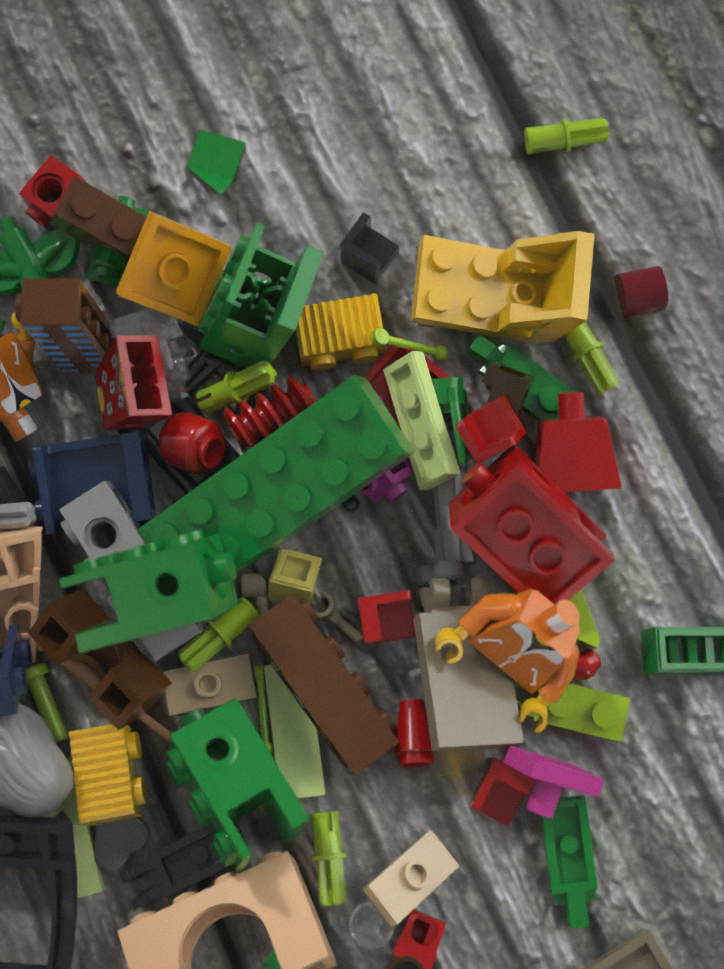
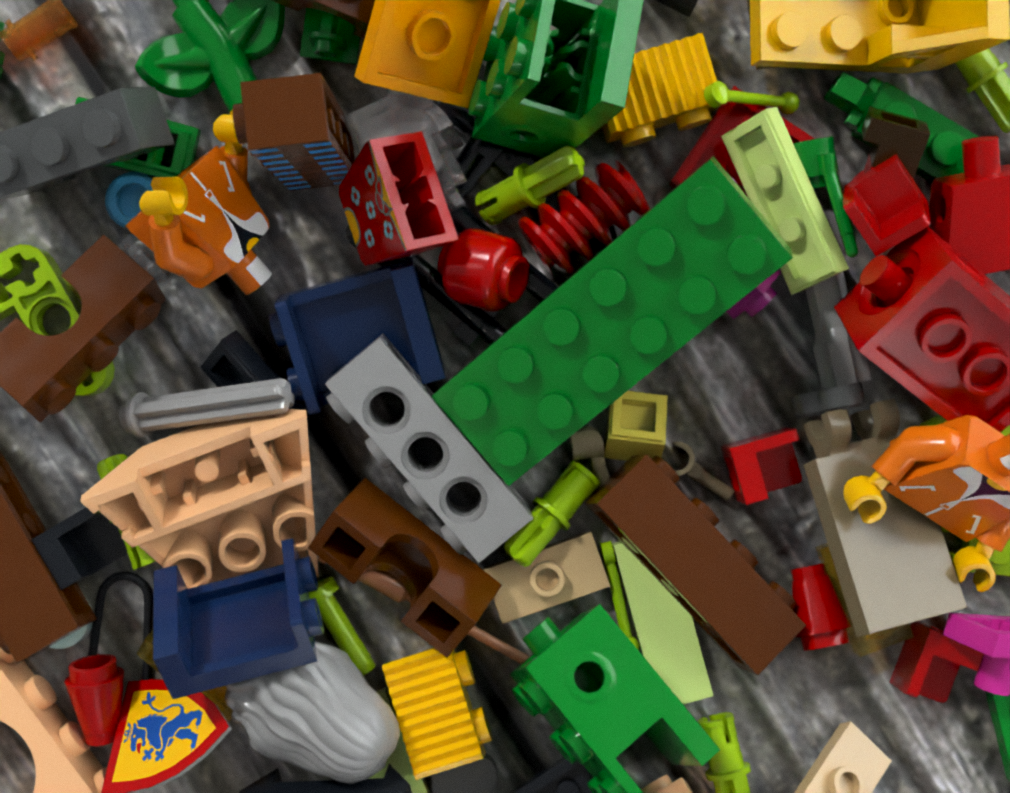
camera: 10 degrees left, 10 degrees up
green torso [59,529,239,653] -> none

